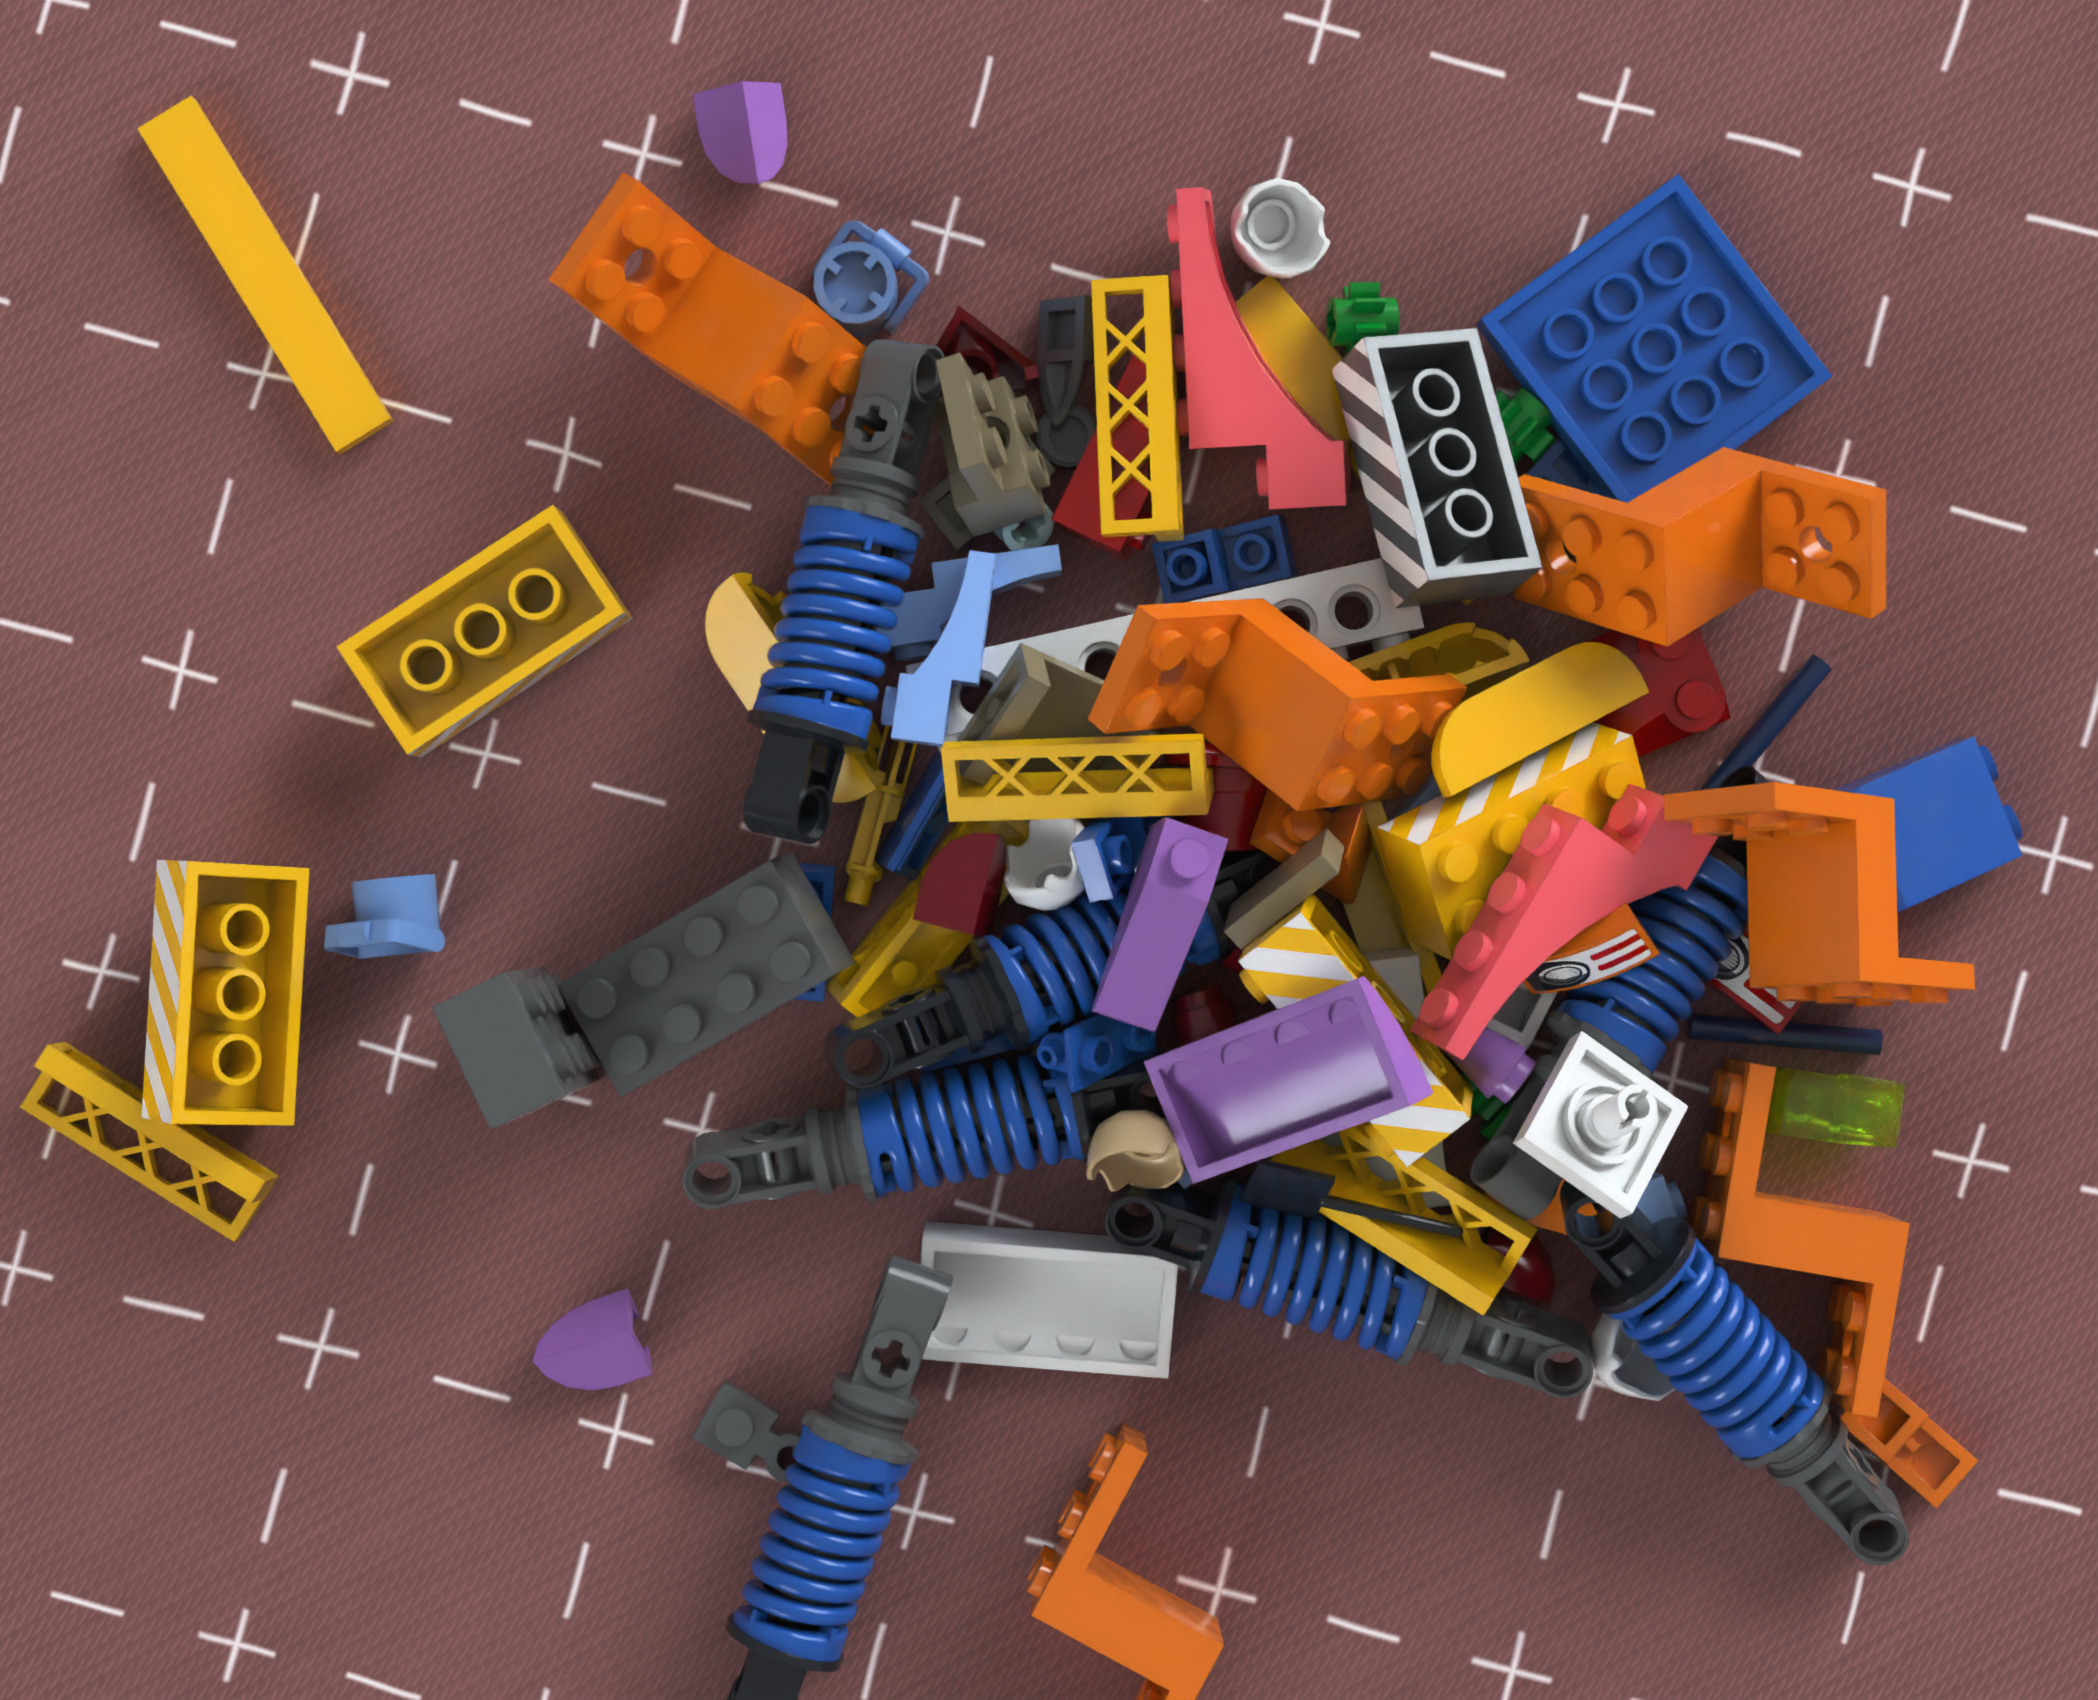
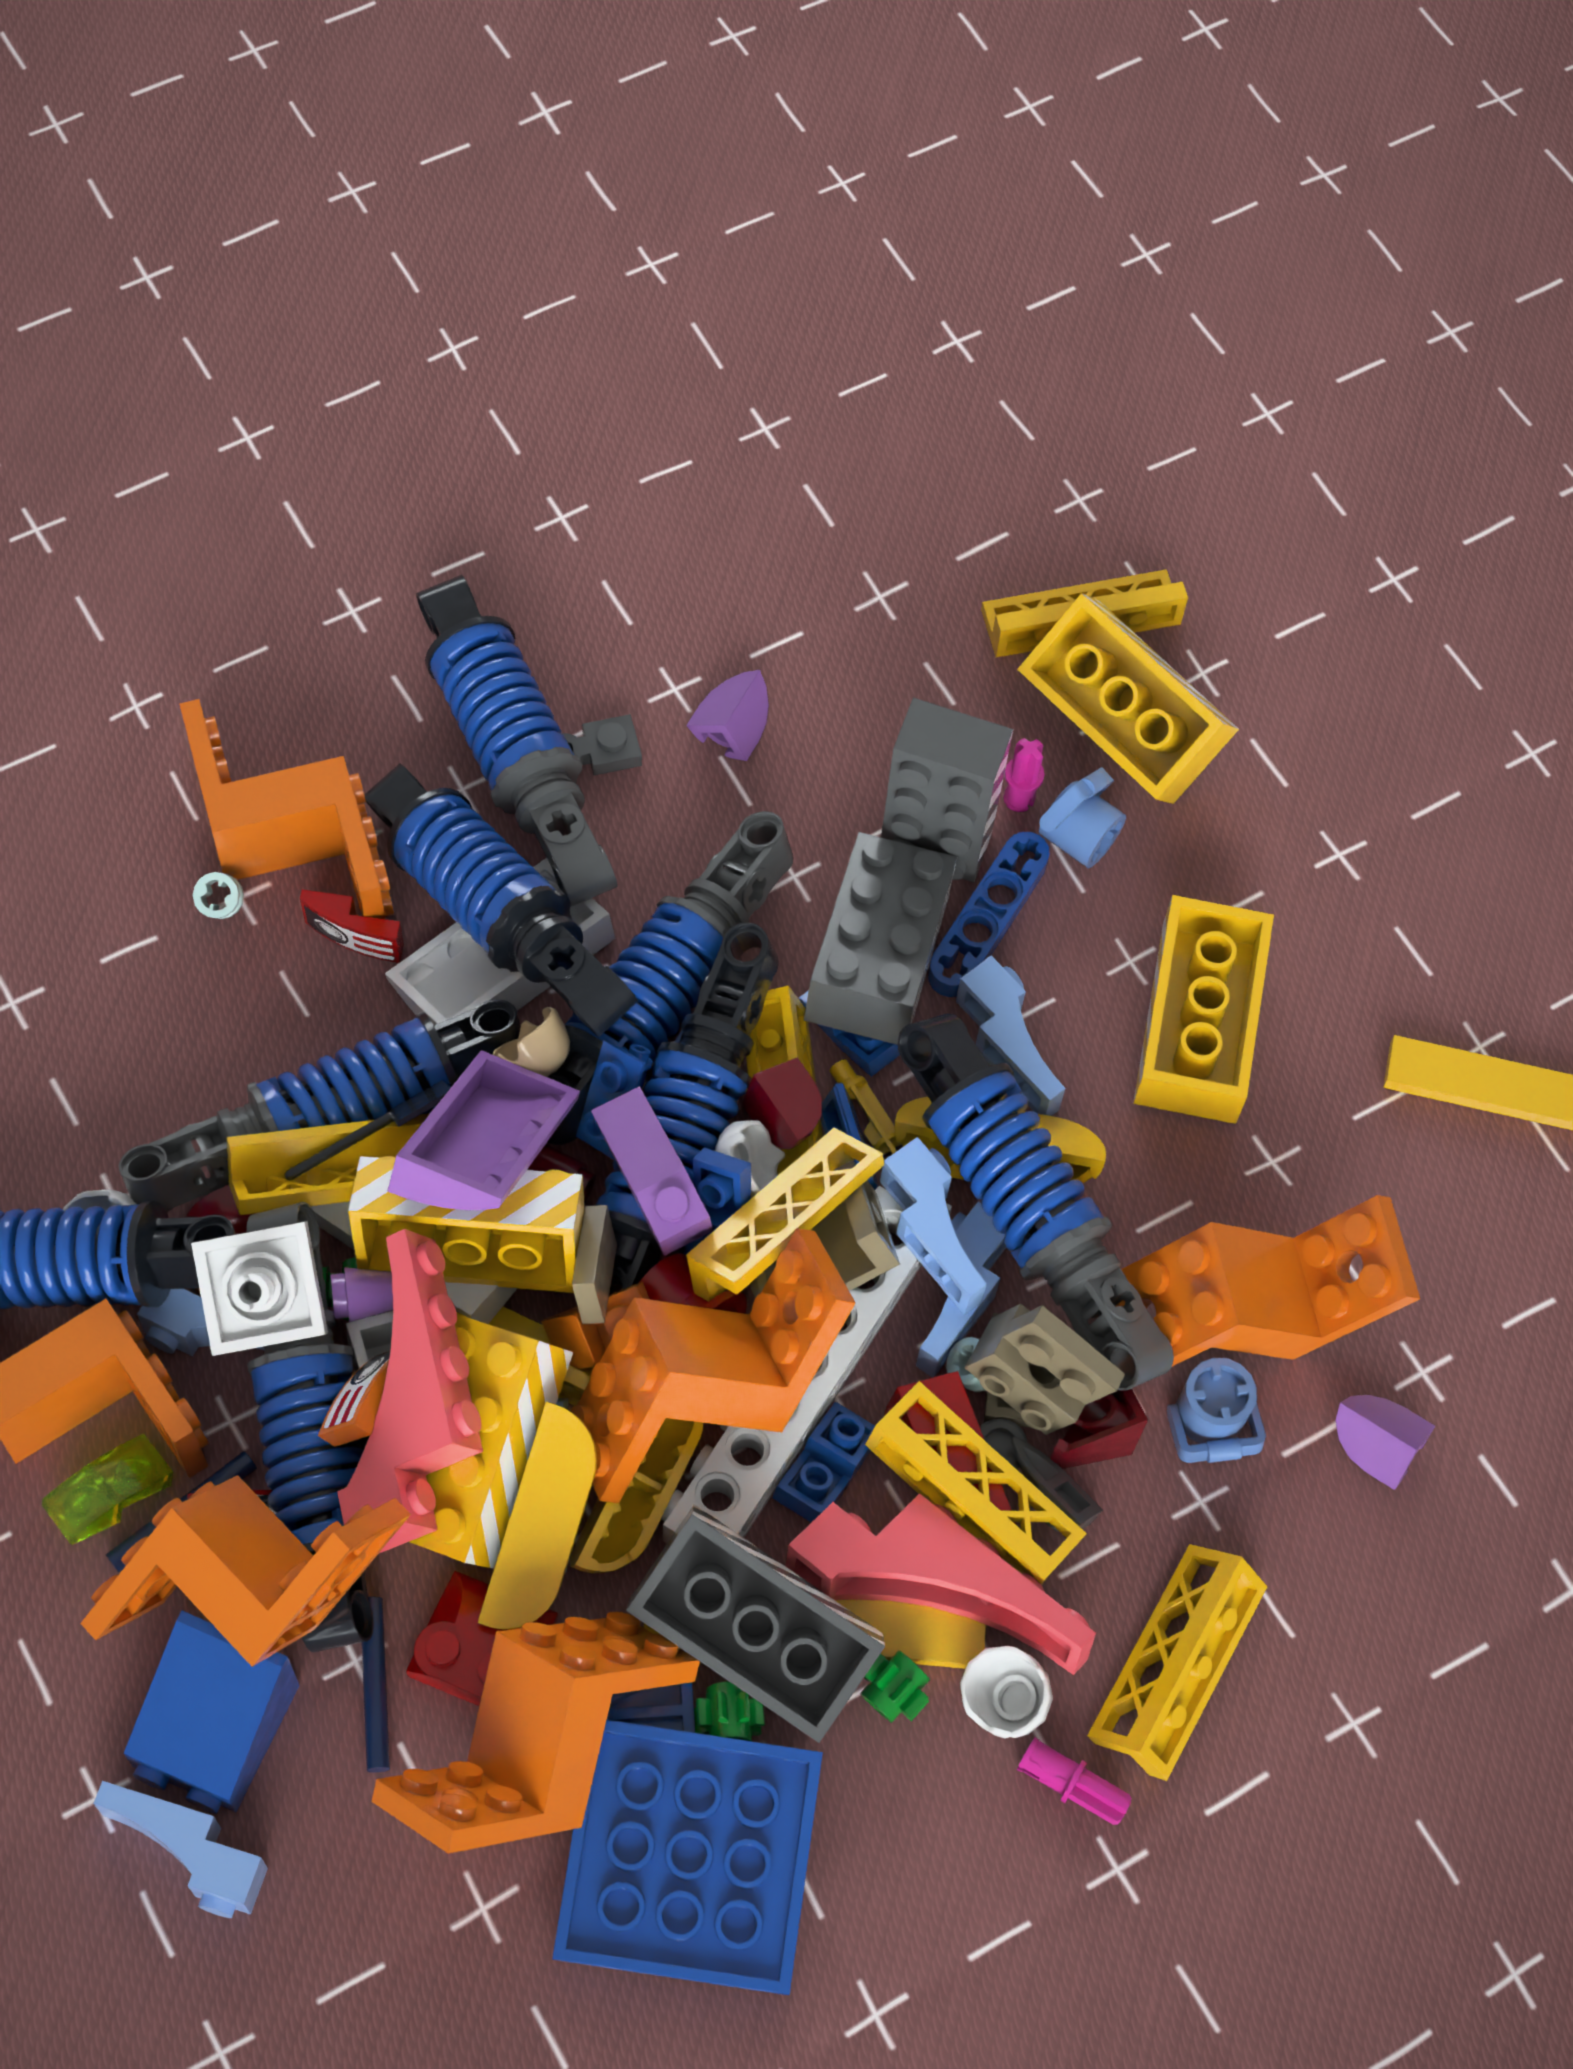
camera: 130 degrees right, 25 degrees down
none -> light blue slope [93,1781,268,1918]
none -> light aqua bush [193,872,244,919]
none -> red slope [300,889,404,963]
none -> piece [364,763,638,1038]
none -> blue beam [928,832,1050,997]
none -> light blue slope [956,955,1066,1116]
none -> dark pink axle [1003,738,1045,812]
none -> dark pink axle [1017,1737,1132,1825]
none -> yellow fence [1087,1544,1267,1781]

